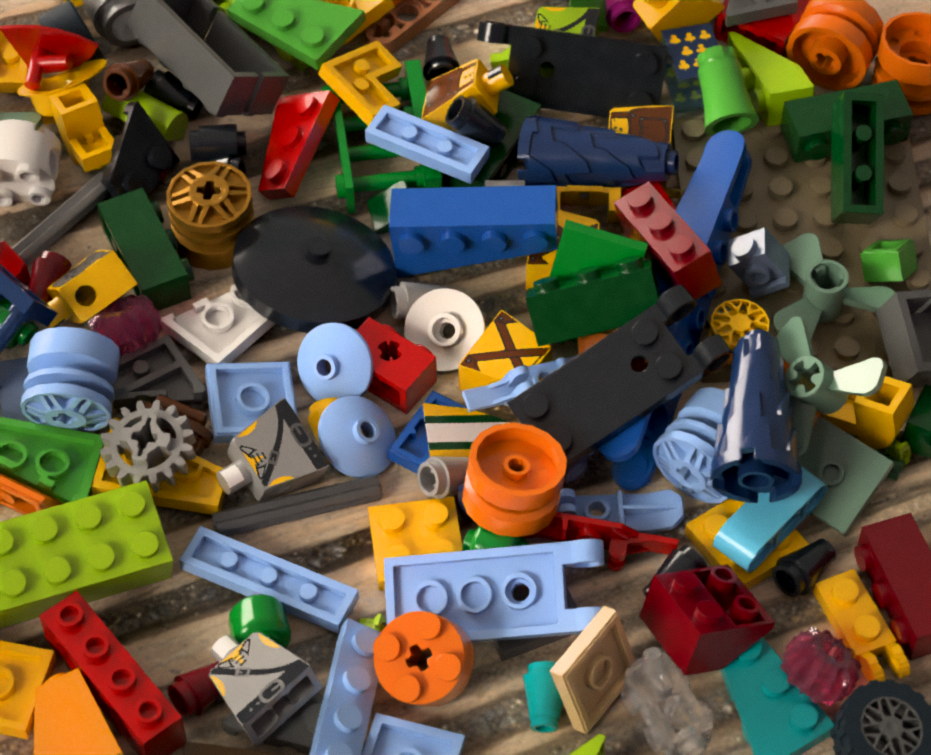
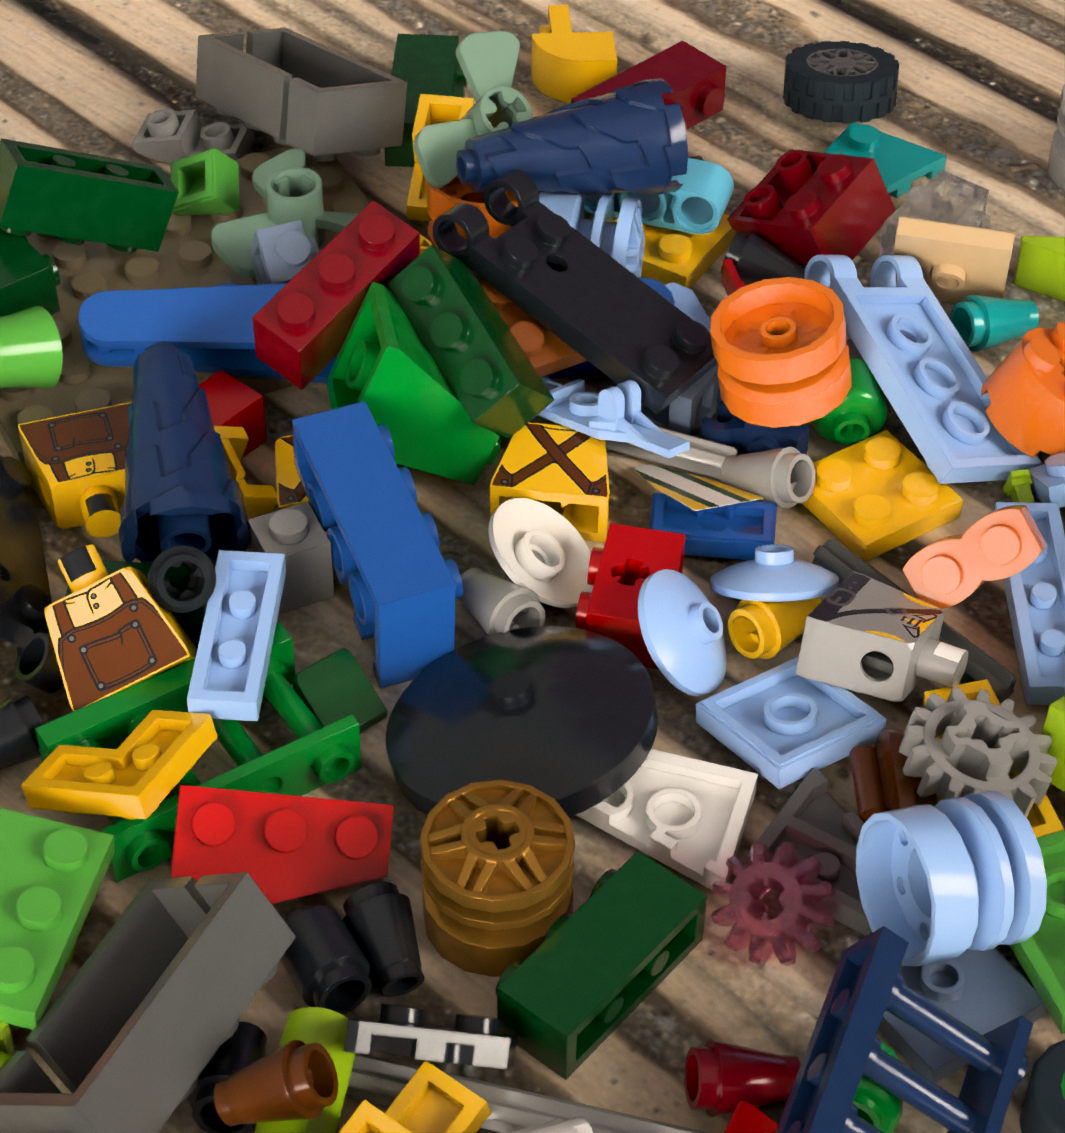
camera: 115 degrees left, 10 degrees down
yellow torso [46,250,138,328] -> none
clear pink gear [780,627,862,706] -> none
yellow hinge [813,569,911,682] -> none
none -> brick [902,505,1047,609]

